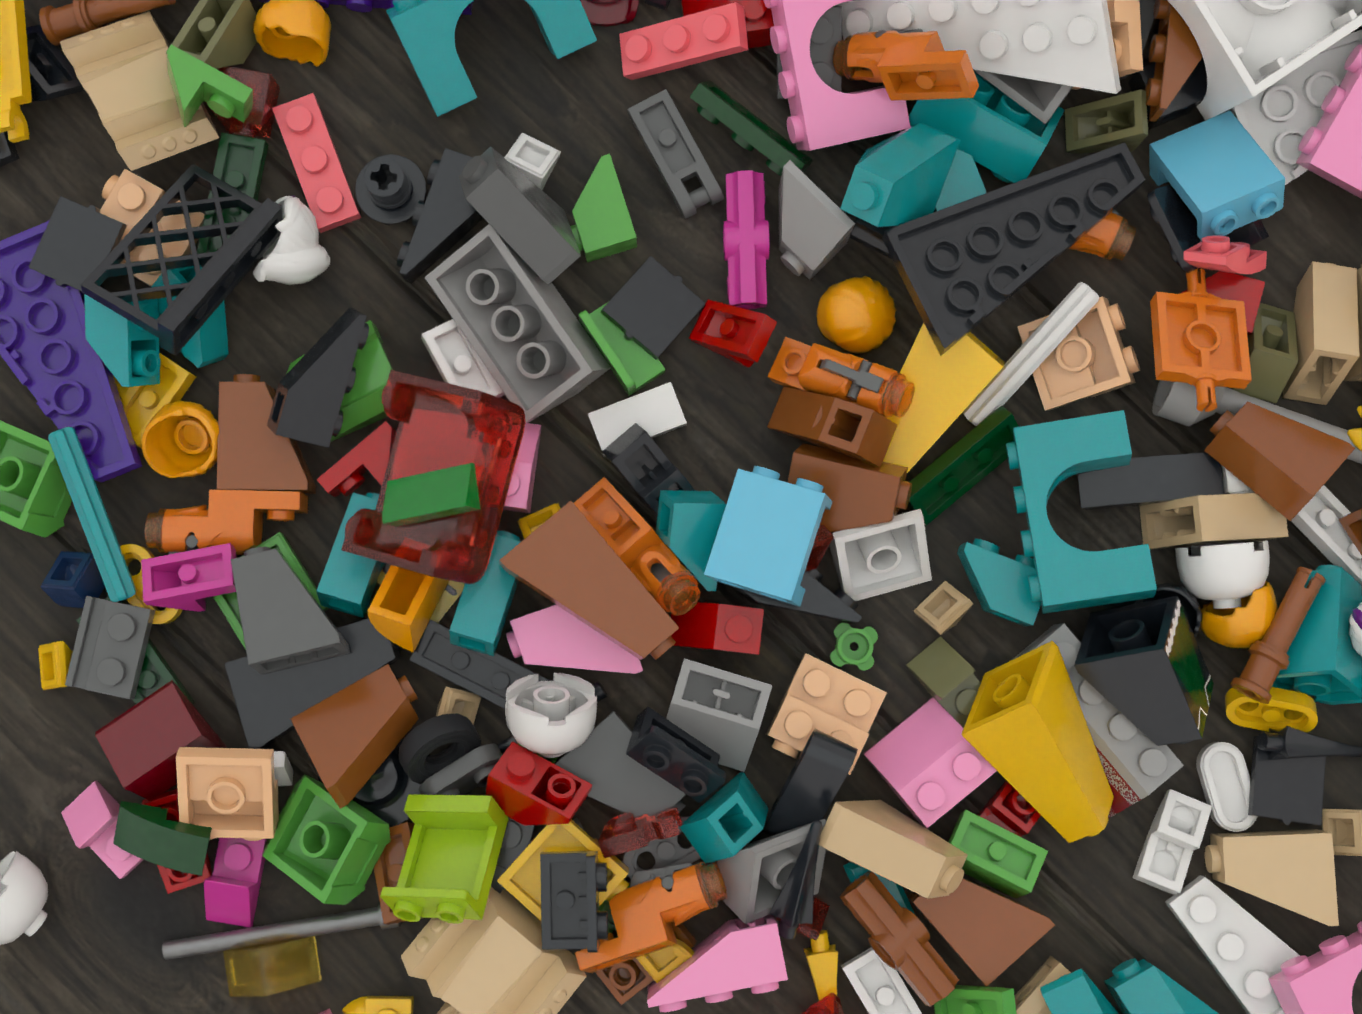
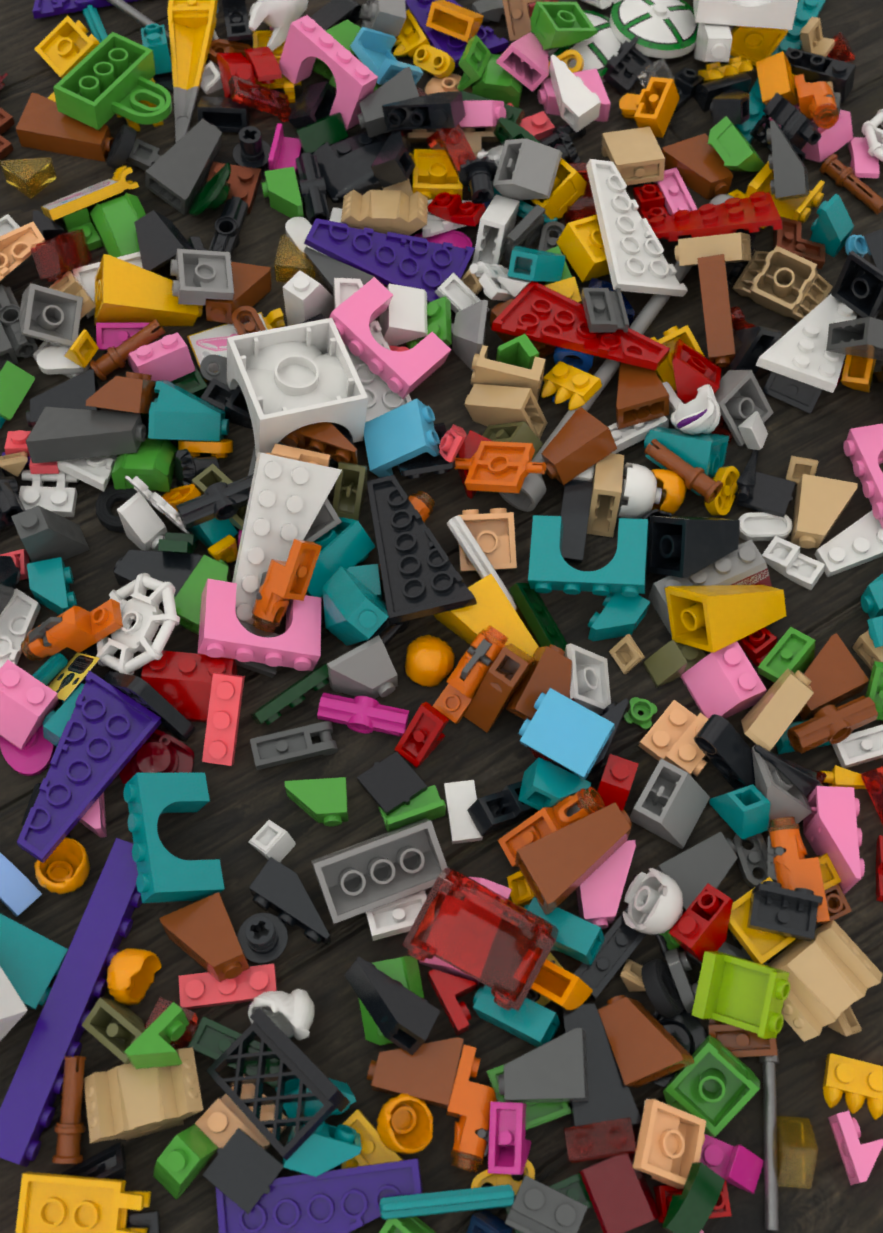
camera: 75 degrees left, 20 degrees down
green slope [382,463,481,527] -> none
dark grey slope [459,146,581,285] -> none
clear red plate [598,807,683,858] -> none
black bracket [626,707,727,803] -> none
none -> bright green slope [153,1124,218,1200]
none -> dark orange slope [159,892,250,982]
none -> clear red bracket [564,1117,637,1163]

